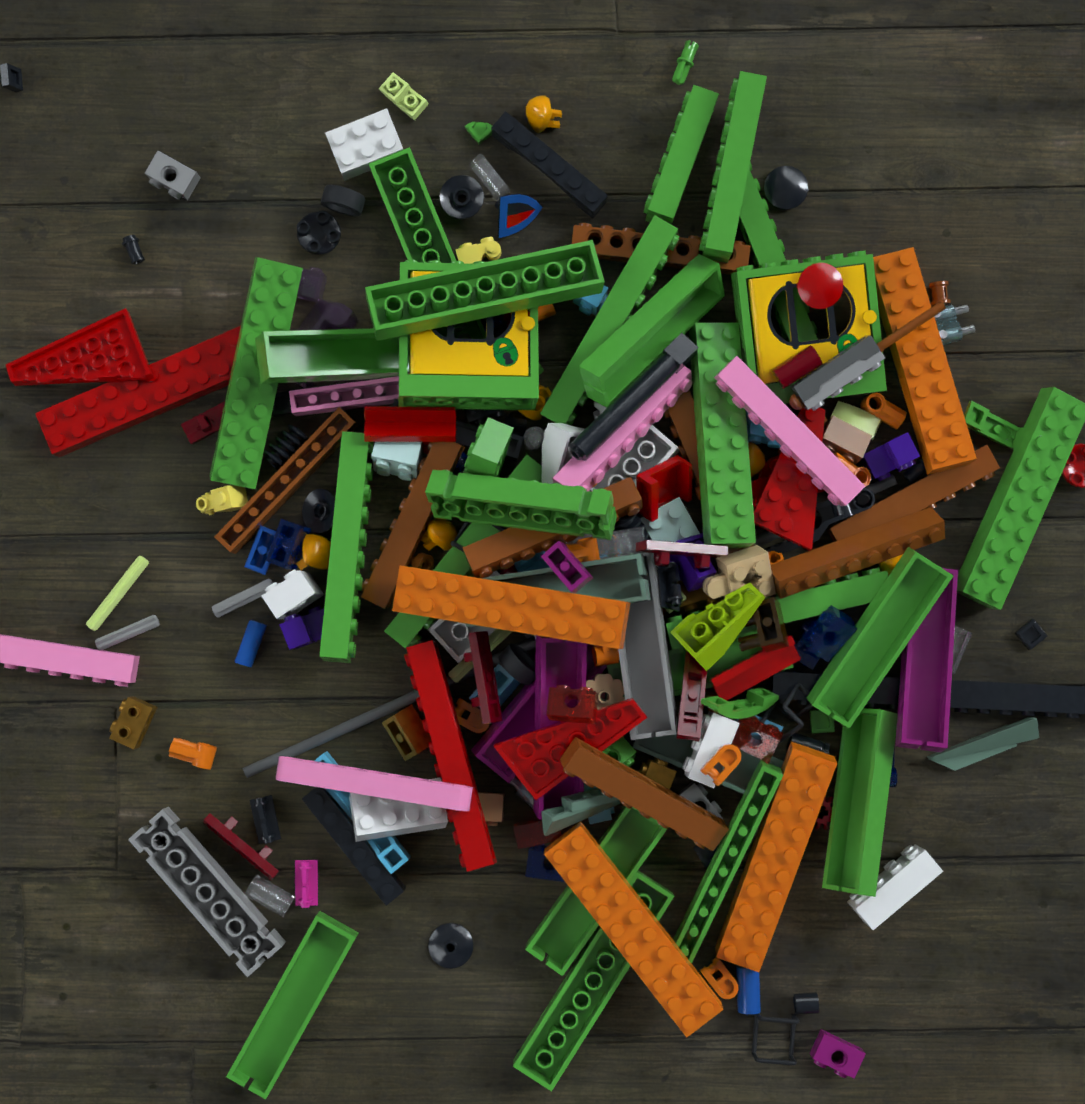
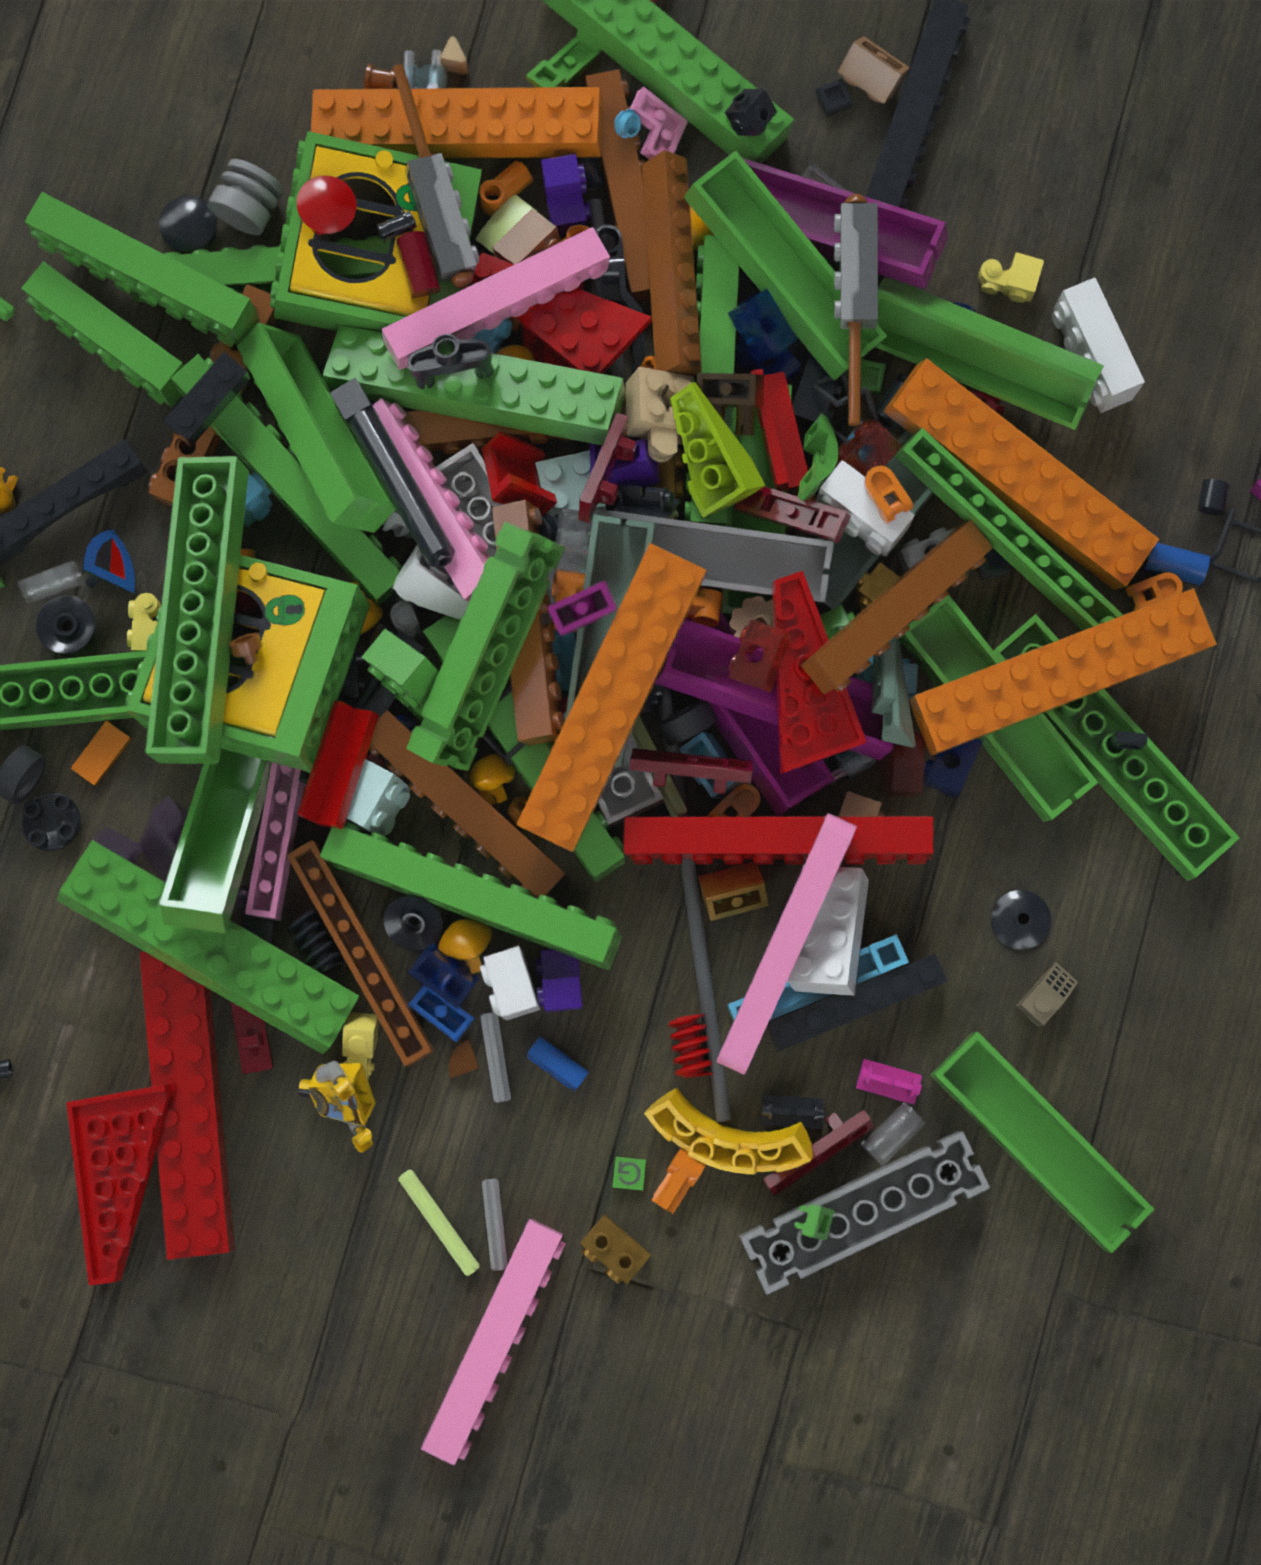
camera: 75 degrees left, 5 degrees down
sand green wedge [927,717,1039,771] -> none
none -> orange tile [70,721,132,787]
none -> black brick [164,352,250,447]
none -> light grey wheel [207,159,284,235]
none -> dark orange tile [229,633,263,665]
none -> torso [299,1061,376,1153]
none -> black pin [376,211,417,243]
none -> black connector [407,334,494,389]
none -> tan slope [440,36,468,75]
none -> reddish brown tile [449,1039,479,1079]
none -> bright green tile [613,1157,646,1191]
none -> medium azure plate [614,109,641,138]
none -> bright pink plate [630,87,688,160]
none -> yellow brick [644,1087,813,1174]
none -> red piece [668,1014,714,1078]
none -> black brick [724,89,777,136]
none -> bright green tile [794,1204,834,1240]
none -> piece [834,194,878,426]
none -> medium nougat brick [837,36,910,104]
none -> light yellow brick [978,252,1044,303]
none -> dark tan slope [1015,962,1078,1027]
none -> black tile [1111,731,1148,750]

